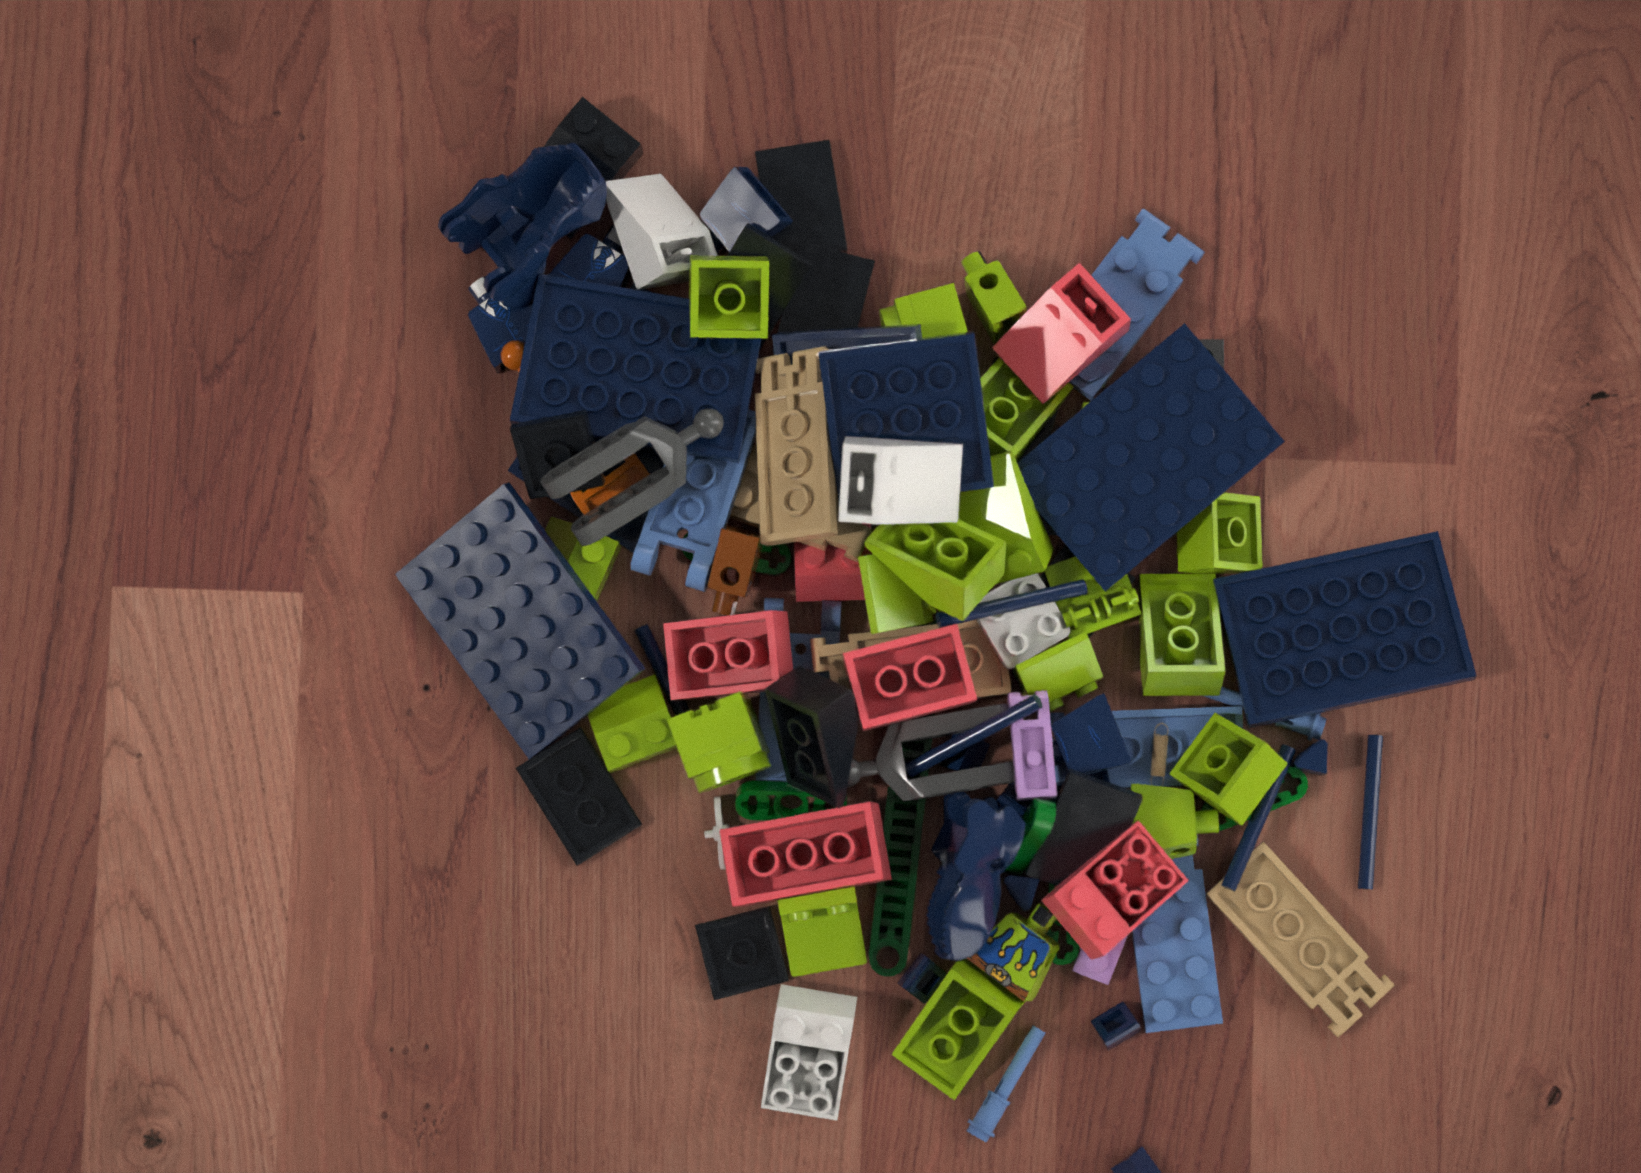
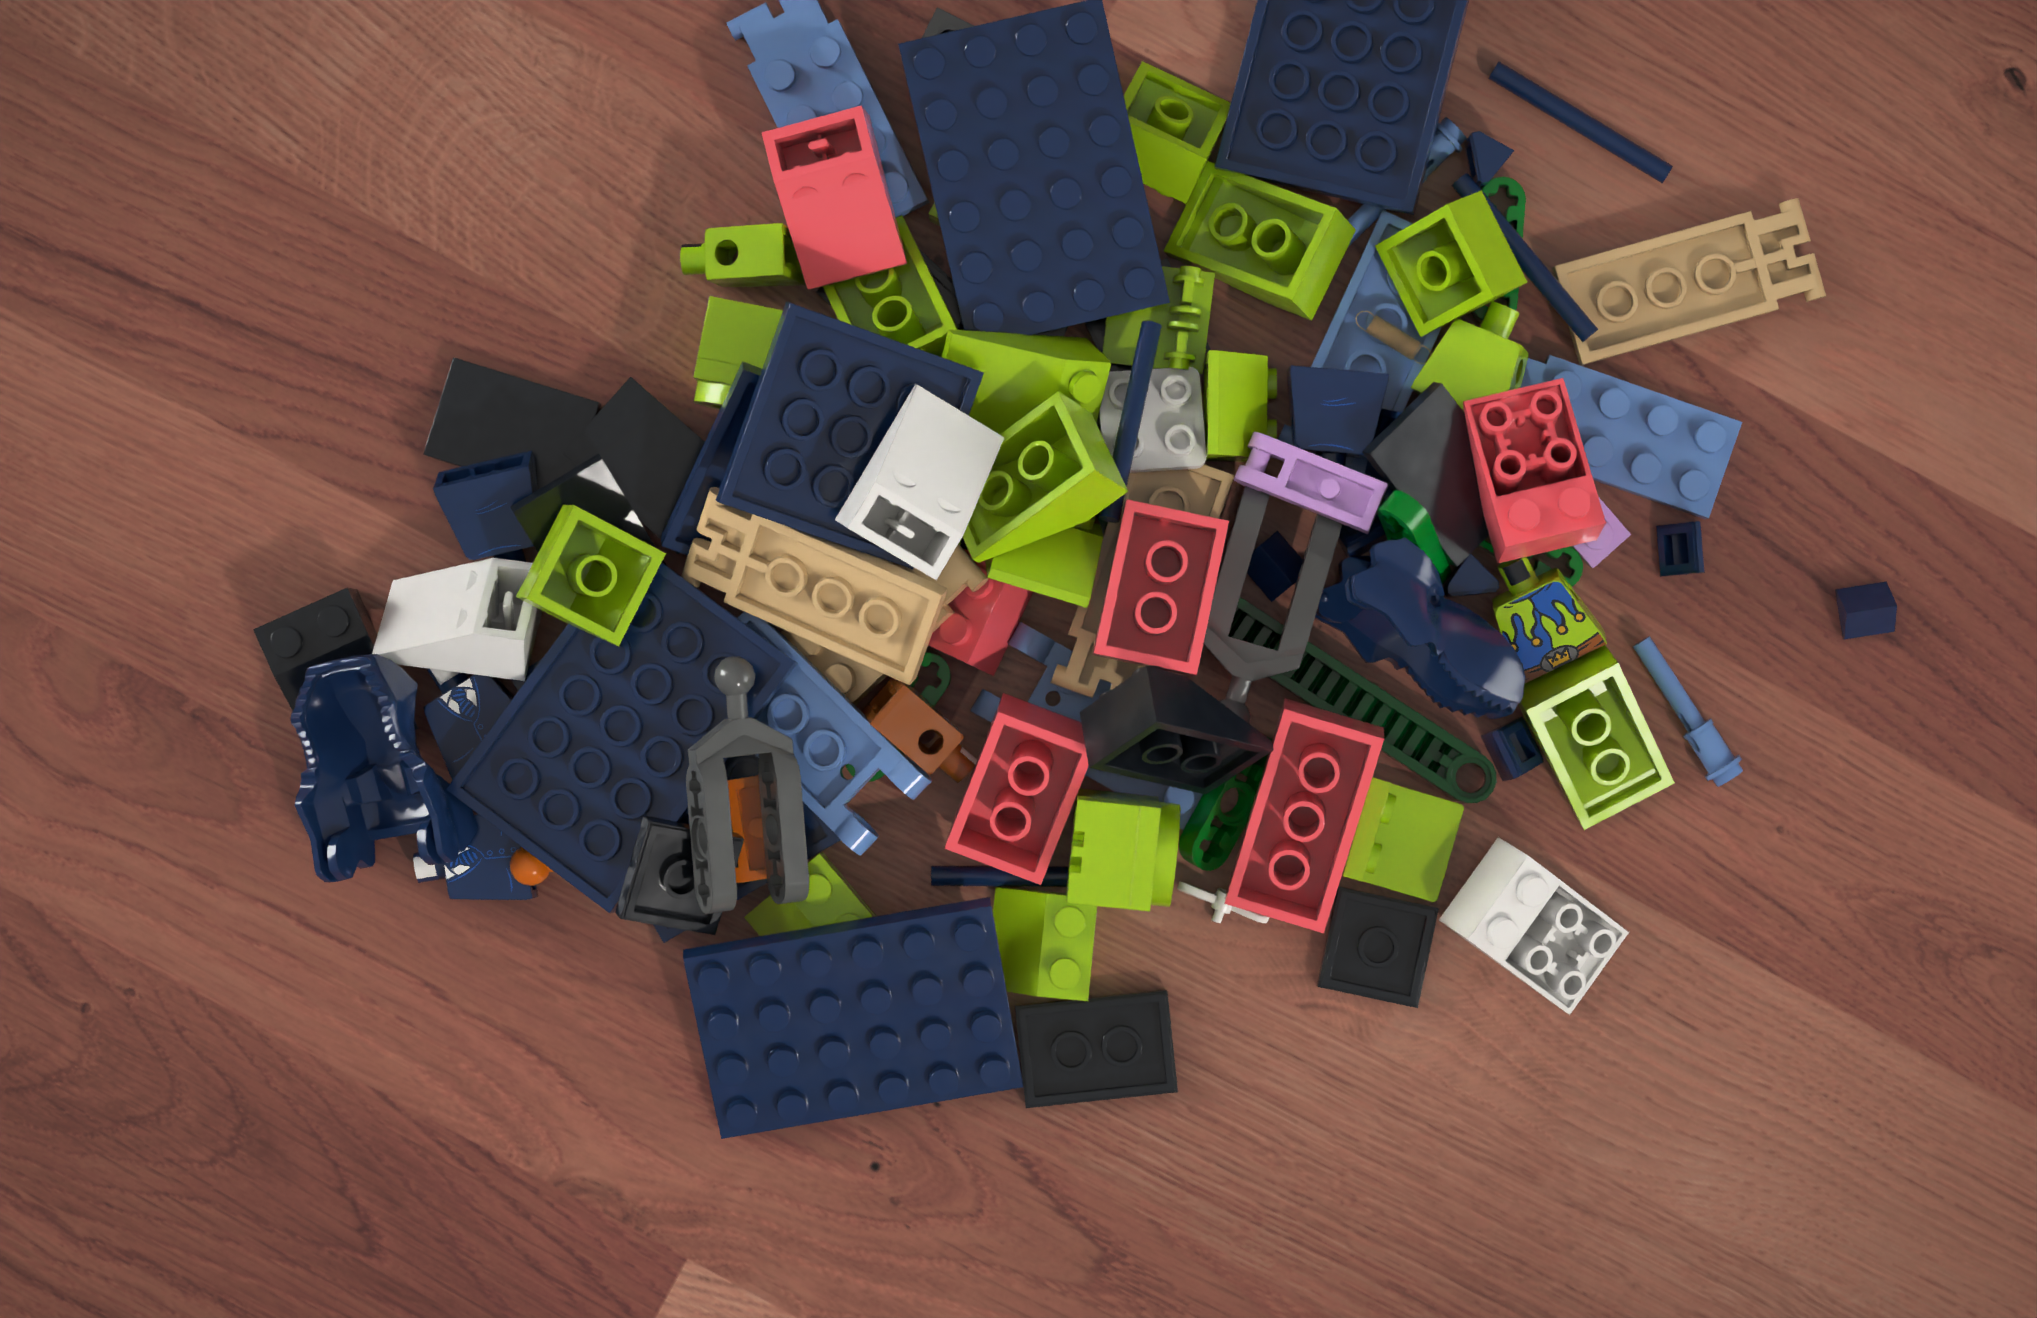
camera: 65 degrees left, 5 degrees up
dark blue bar [905,694,1043,777] -> none

